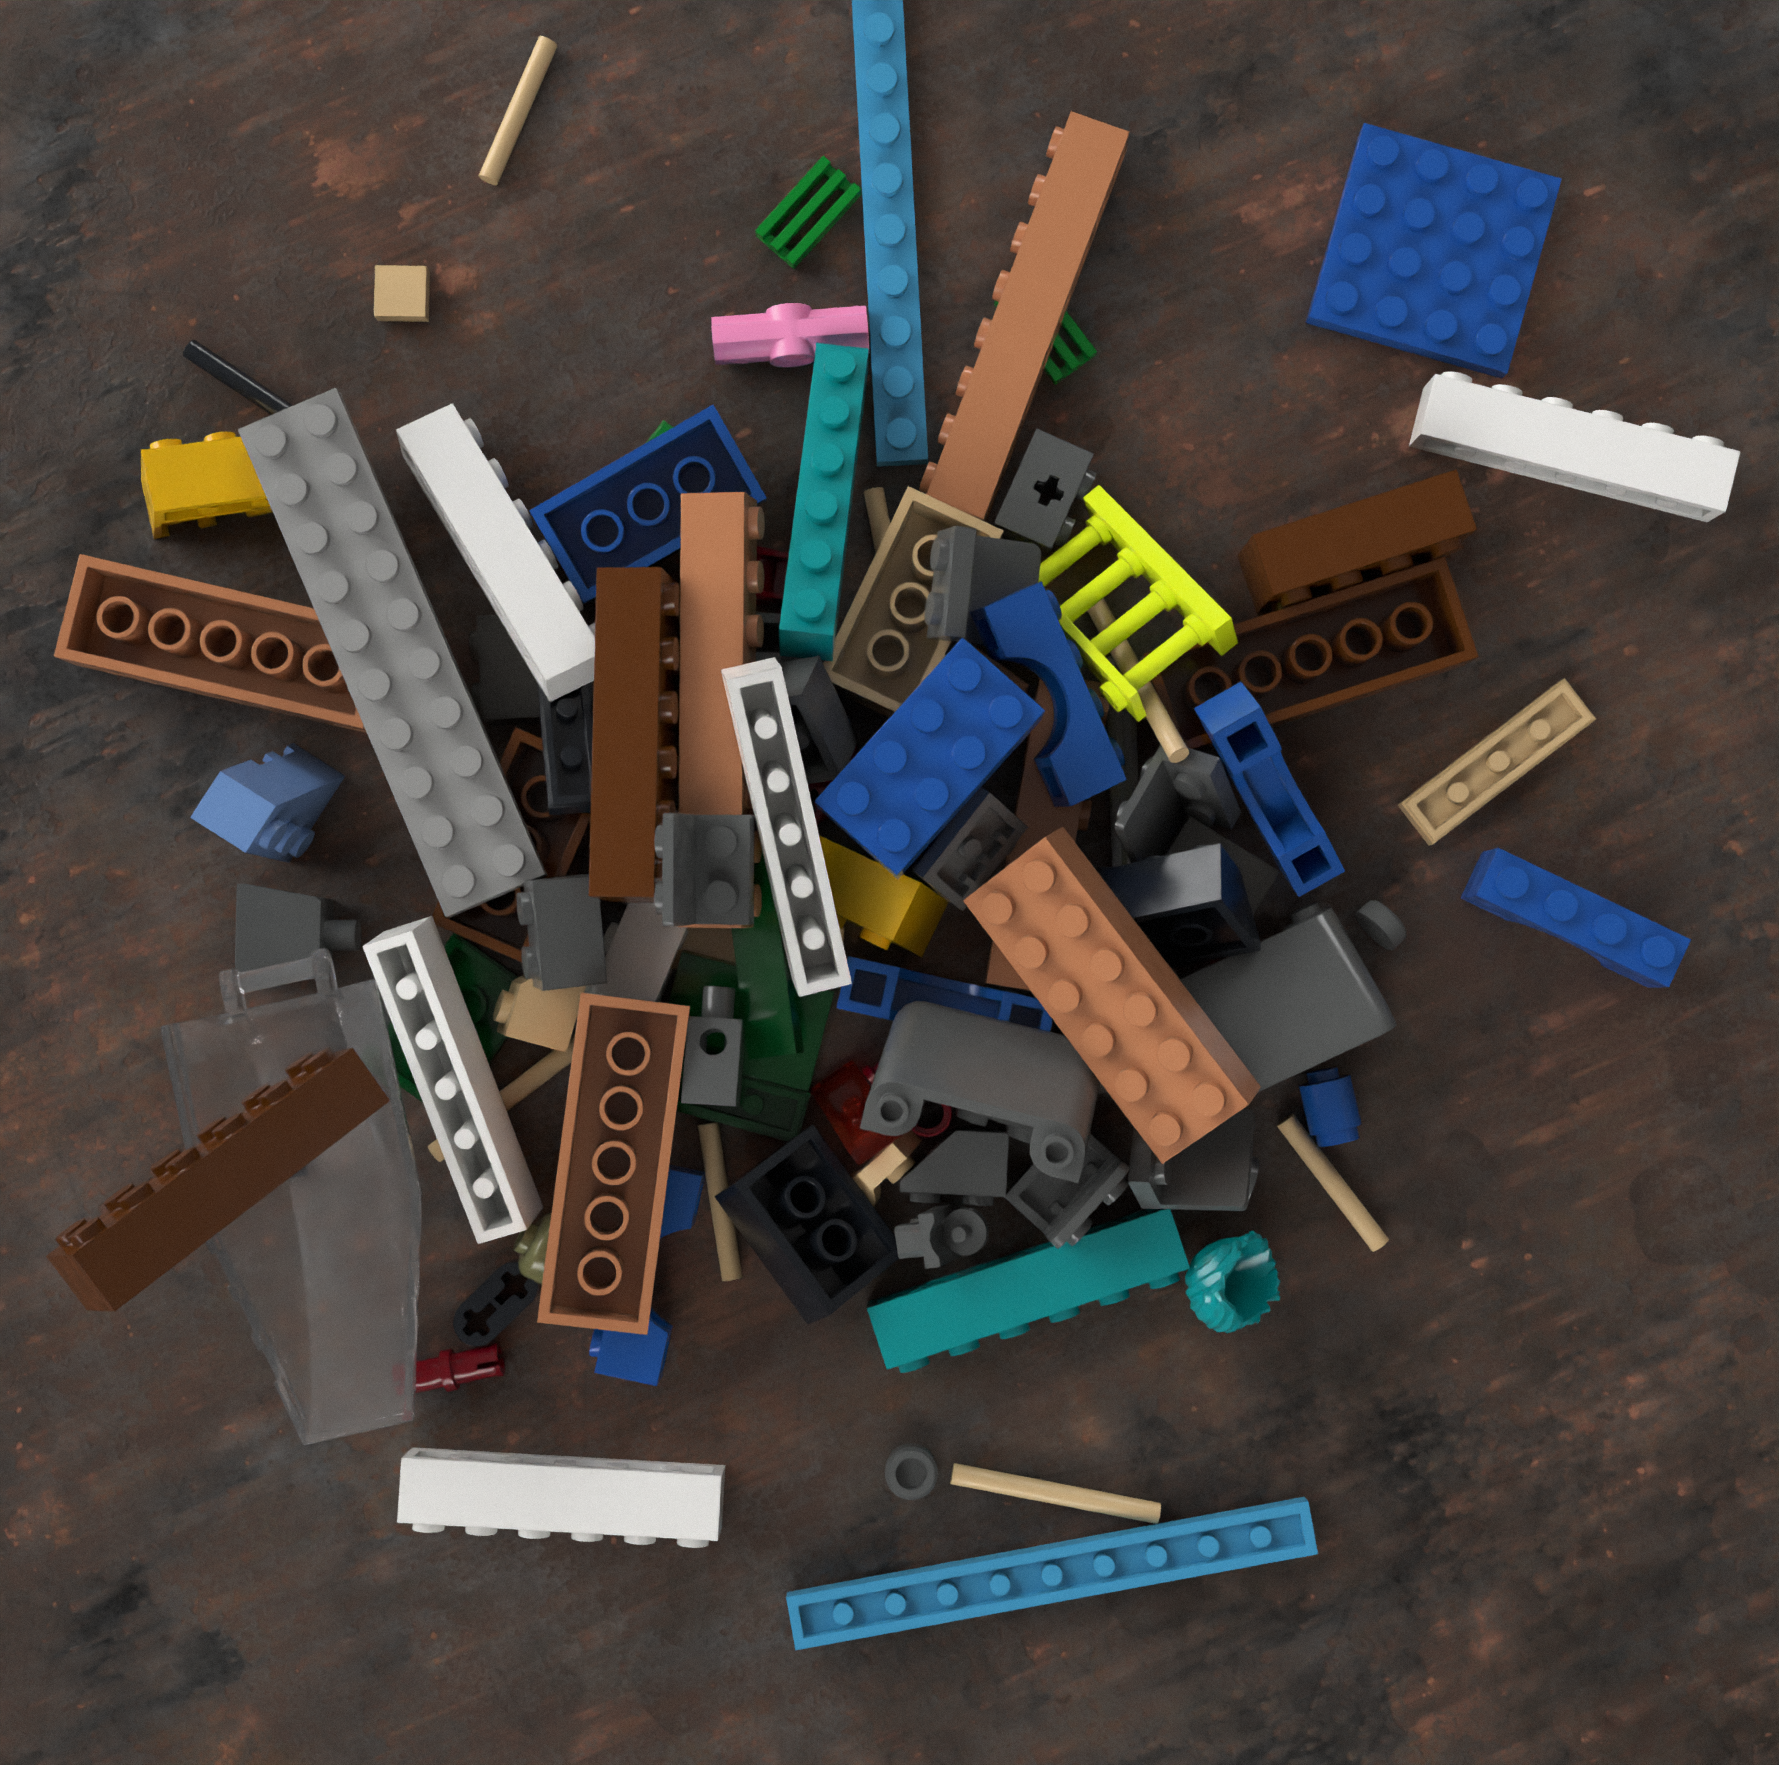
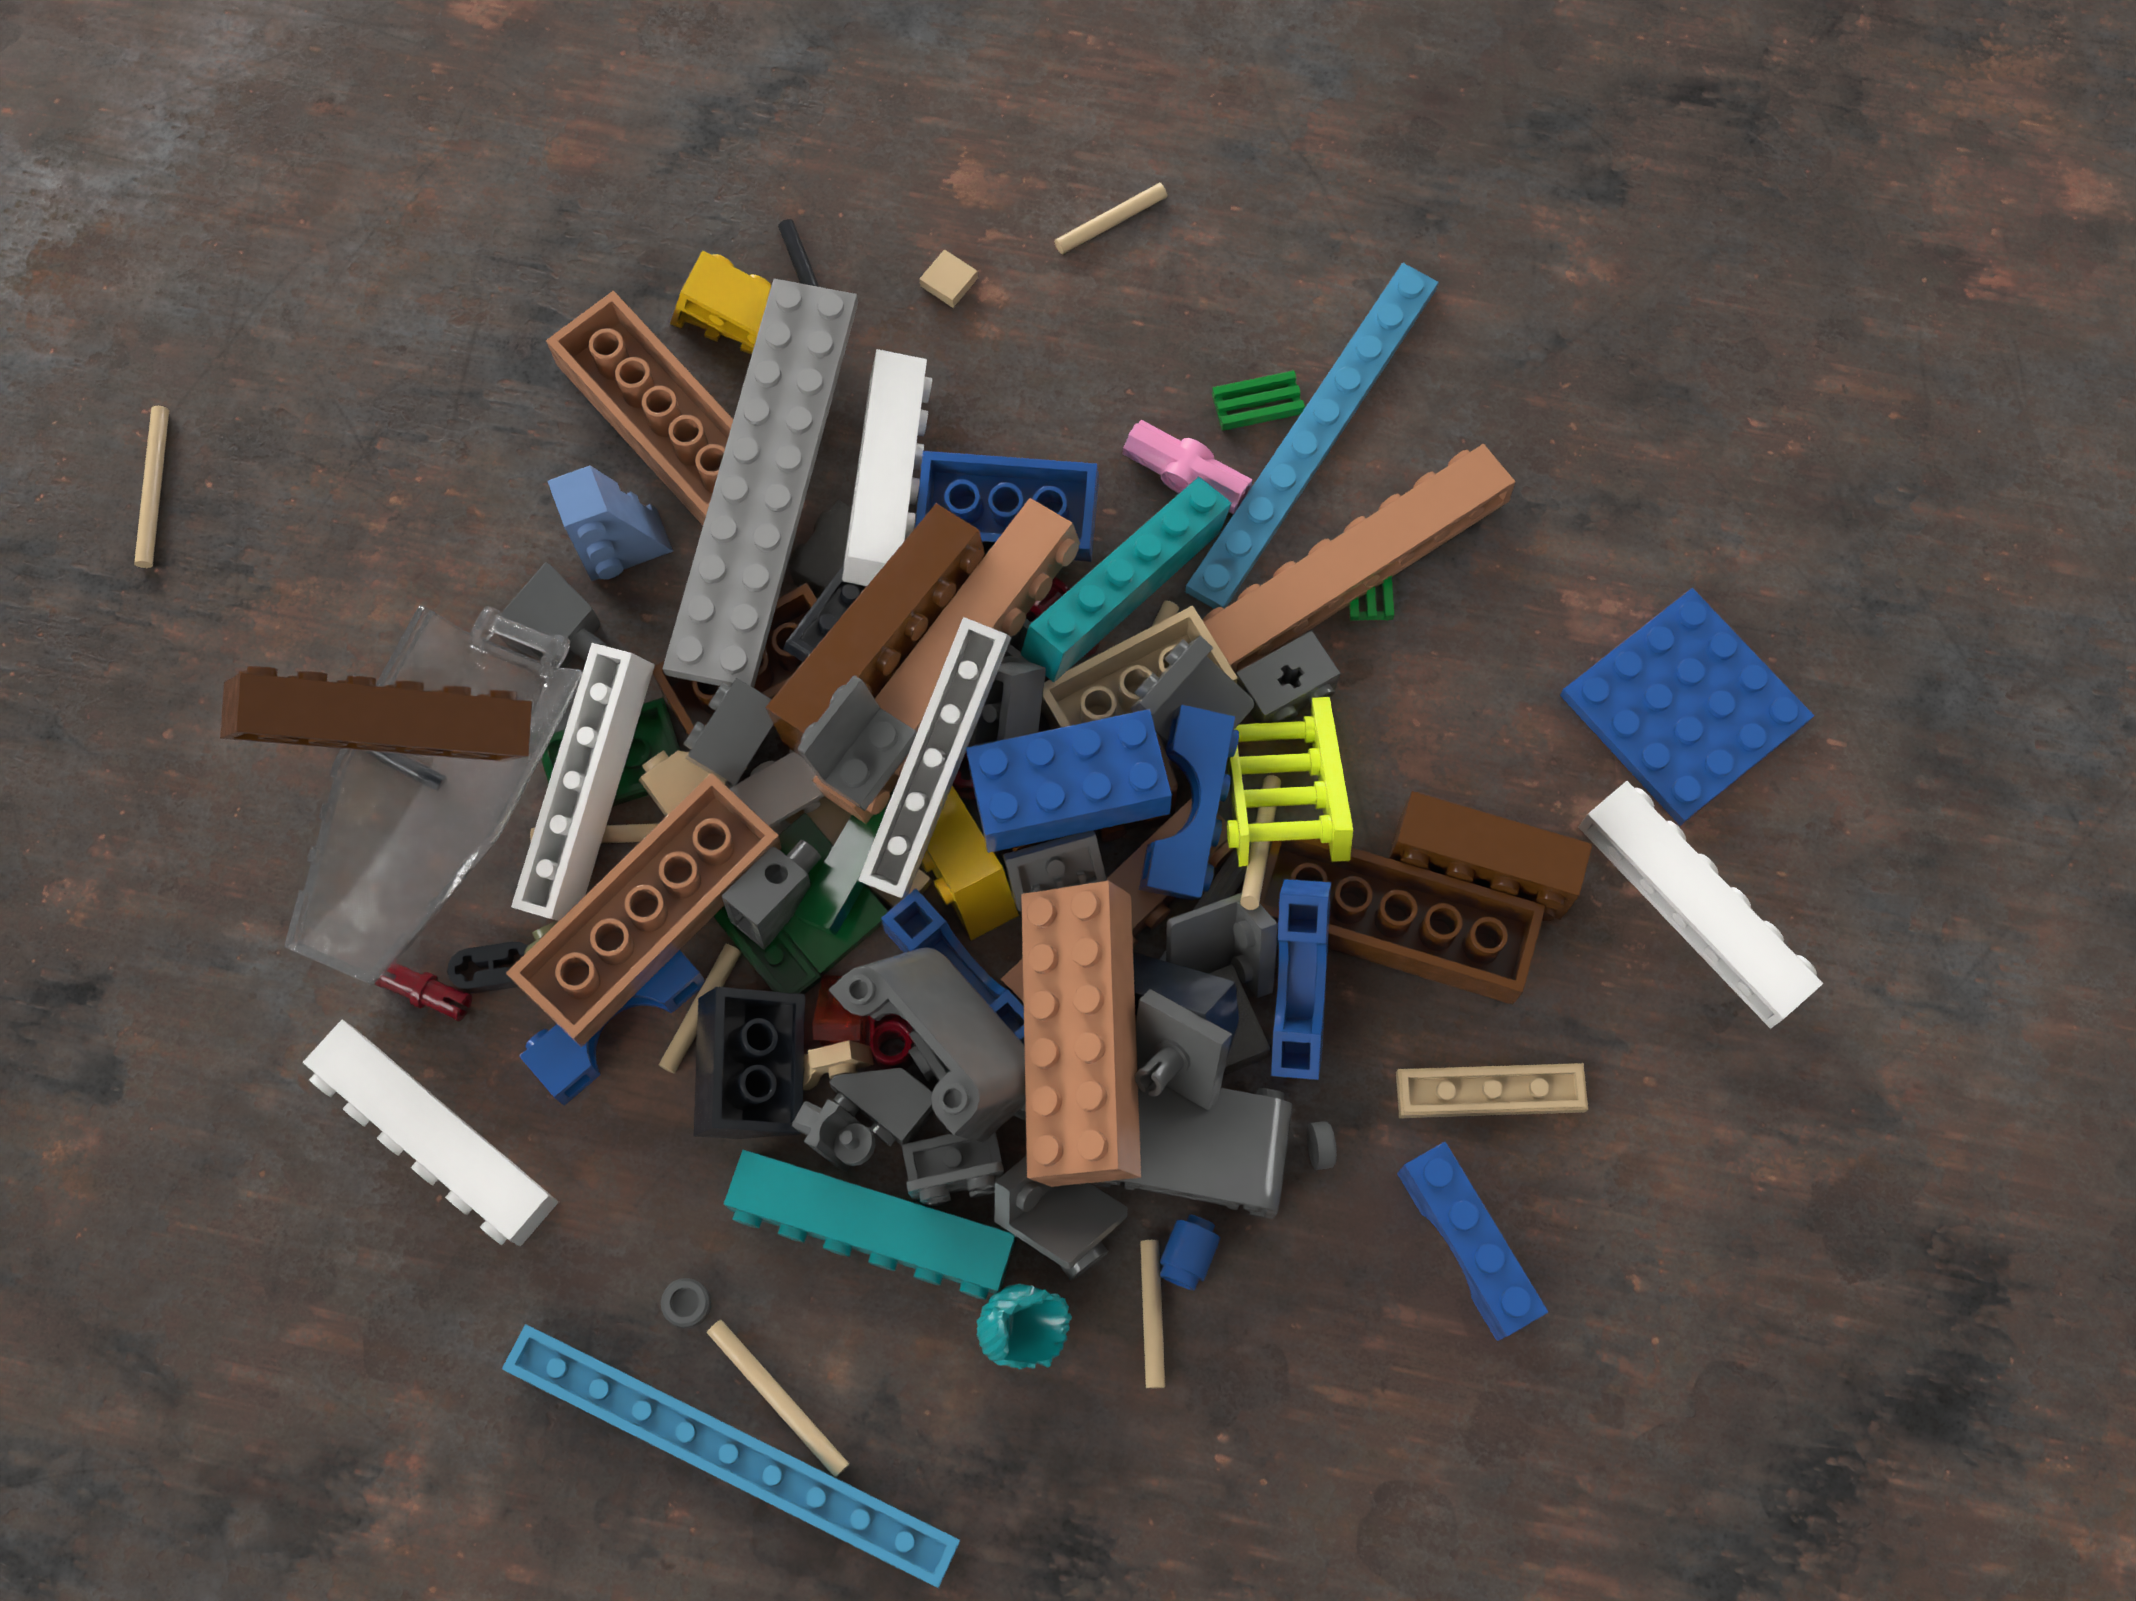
camera: 35 degrees right, 15 degrees down
none -> dark grey tile [1135,989,1232,1111]

